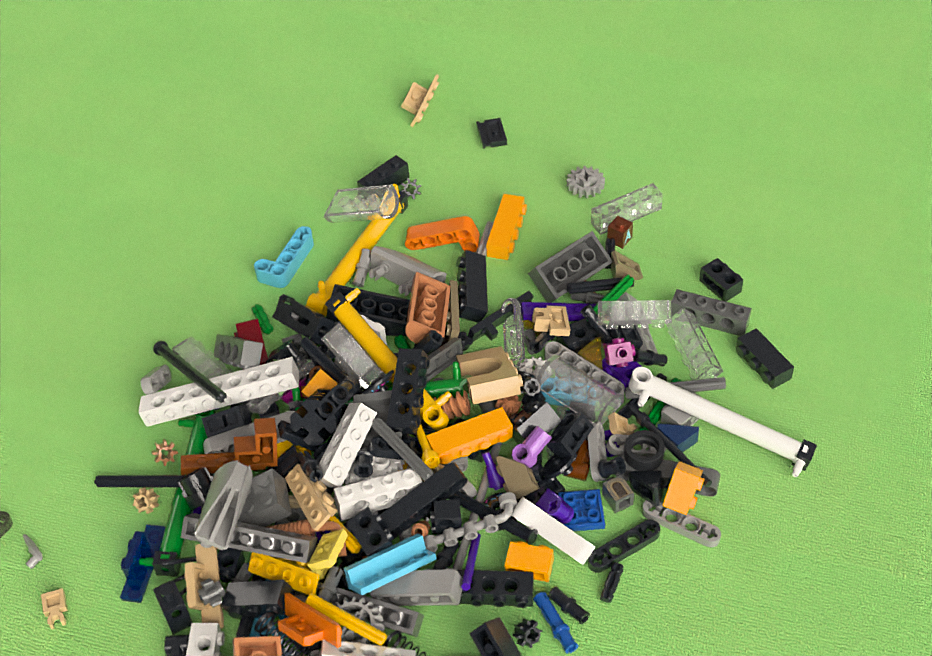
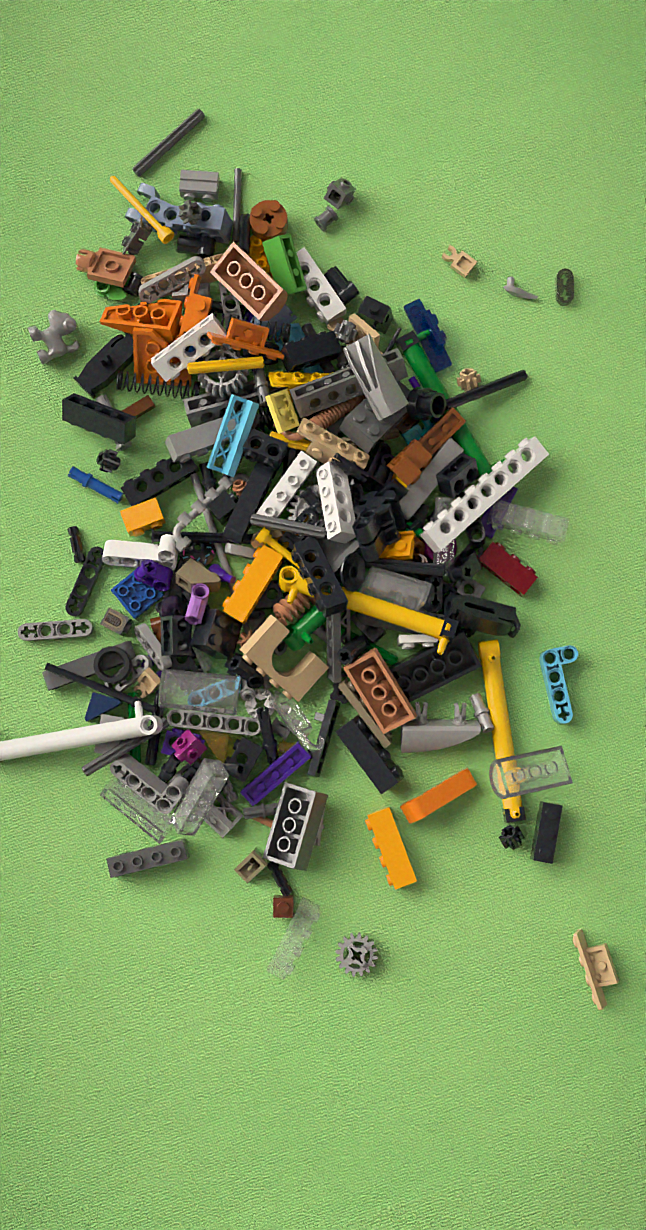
camera: 145 degrees right, 35 degrees up
light grey beam [141,365,171,395] -> none
nougat gear [151,439,178,466] -> none
black axle [153,341,227,403] -> none
dark grey brick [213,334,263,369] -> none
green axle [251,304,274,335] -> none
dark purple bar [461,533,481,591] -> none
black plate [476,118,507,149] -> none
light grey axle [476,221,494,256] -> none
tan plate [532,306,570,336] -> none
black pin [548,586,590,625] -> none
black axle [566,277,634,294] -> none
green axle [586,275,634,320] -> none
black bush [598,456,626,479] -> none
black slope [629,471,664,507] -> none
light orange brick [662,461,704,515] -> none
black brick [699,258,744,302] -> none
black brick [736,328,794,389] -> none
none -> light grey beam [110,753,189,814]

